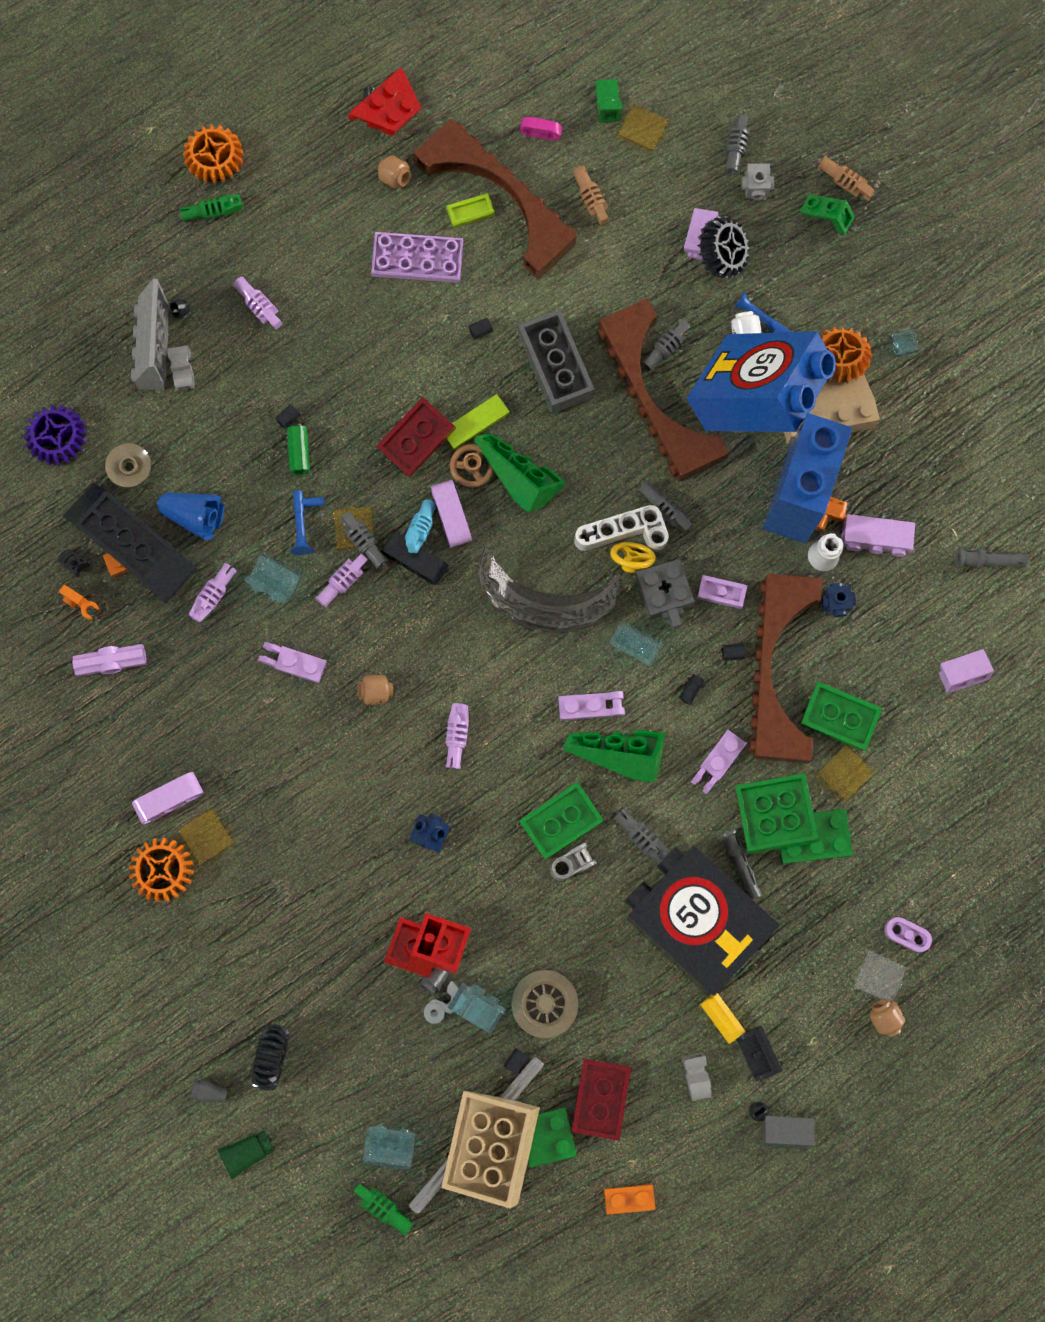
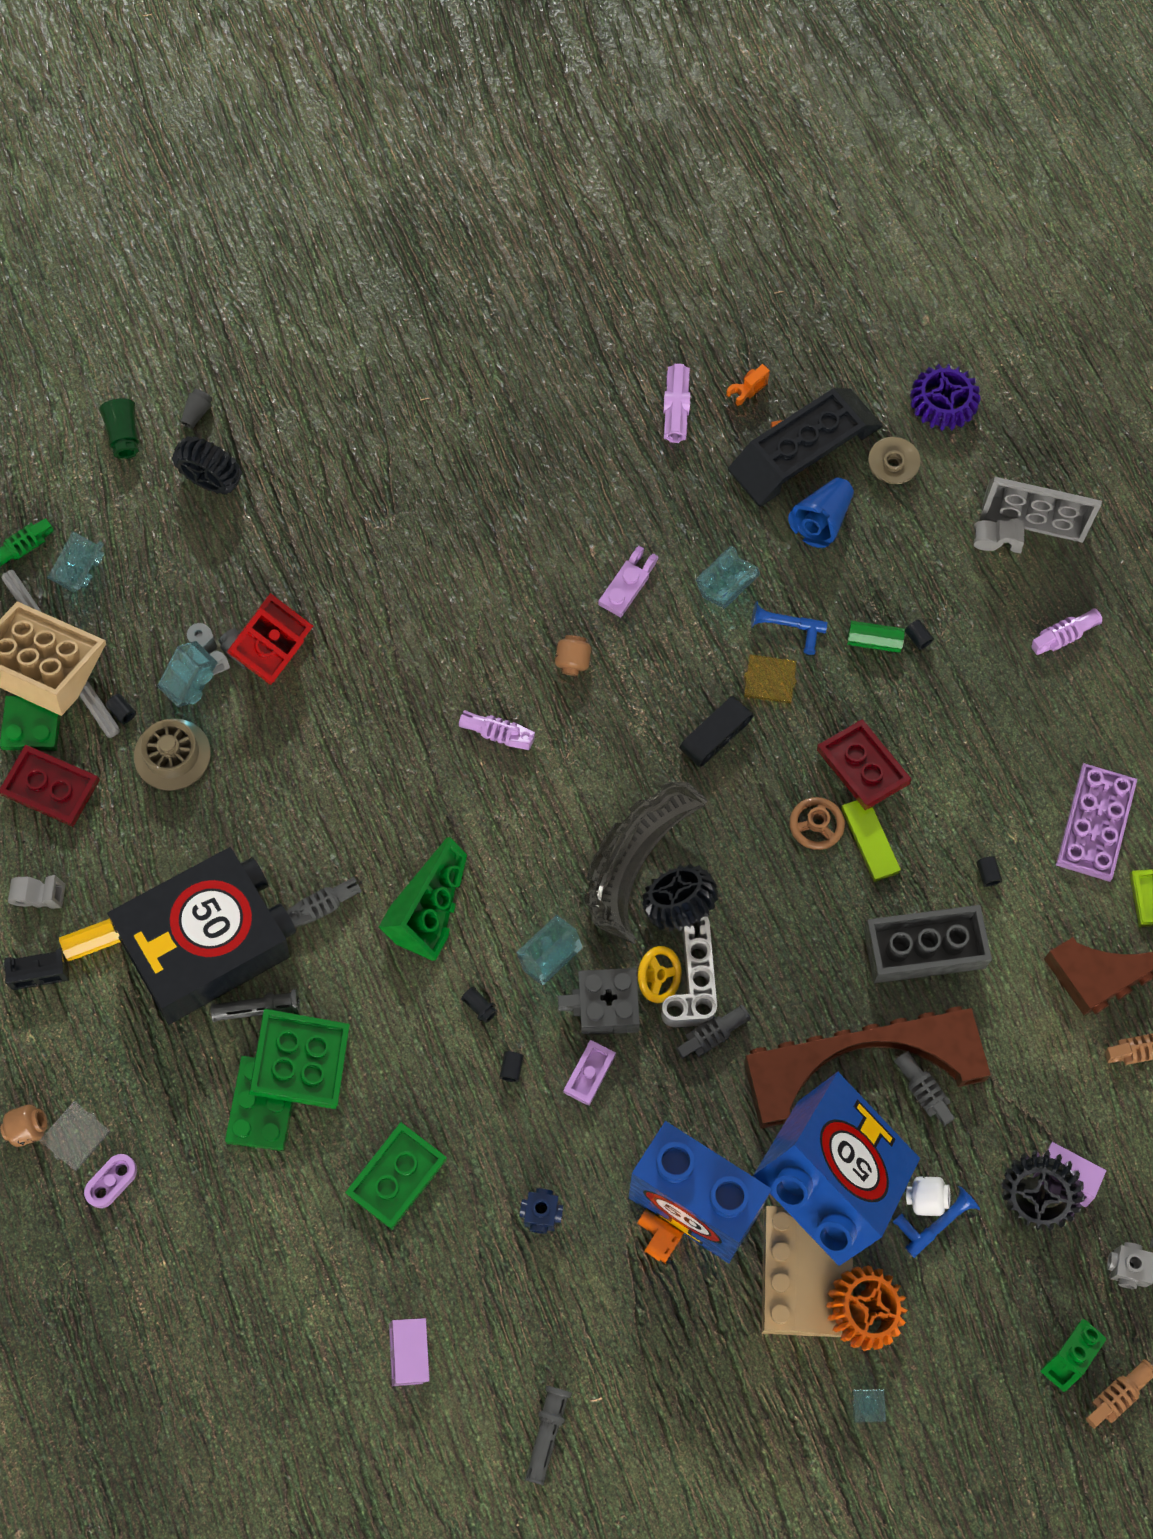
camera: 110 degrees right, 10 degrees down
black piece [57,549,90,577] -> none
orange gear [129,838,194,902] -> none
lavender beam [132,772,204,824] -> none
black hinge [170,299,189,318] -> none
clear yellow piece [179,809,234,865] -> none
lavender hinge [188,563,237,623] -> none
lavender hinge [315,554,368,608] -> none
dark grey hinge [340,512,388,569] -> none
medium azure hinge [405,499,436,553] -> none
dark blue brick [409,813,450,853] -> none
lavender beam [430,480,472,548] -> none
green wedge [474,433,566,512] -> none
green plate [519,782,604,860] -> none
light grey piece [550,843,597,881] -> none
lavender plate [558,691,625,721] -> none
lavender hinge [691,730,747,794] -> none
copper arch [749,573,823,764] -> none
white plant [808,533,843,571] -> none
clear yellow piece [818,745,873,801] -> none
lavender brick [841,514,915,557] -> none
none -> black gear [642,864,718,932]

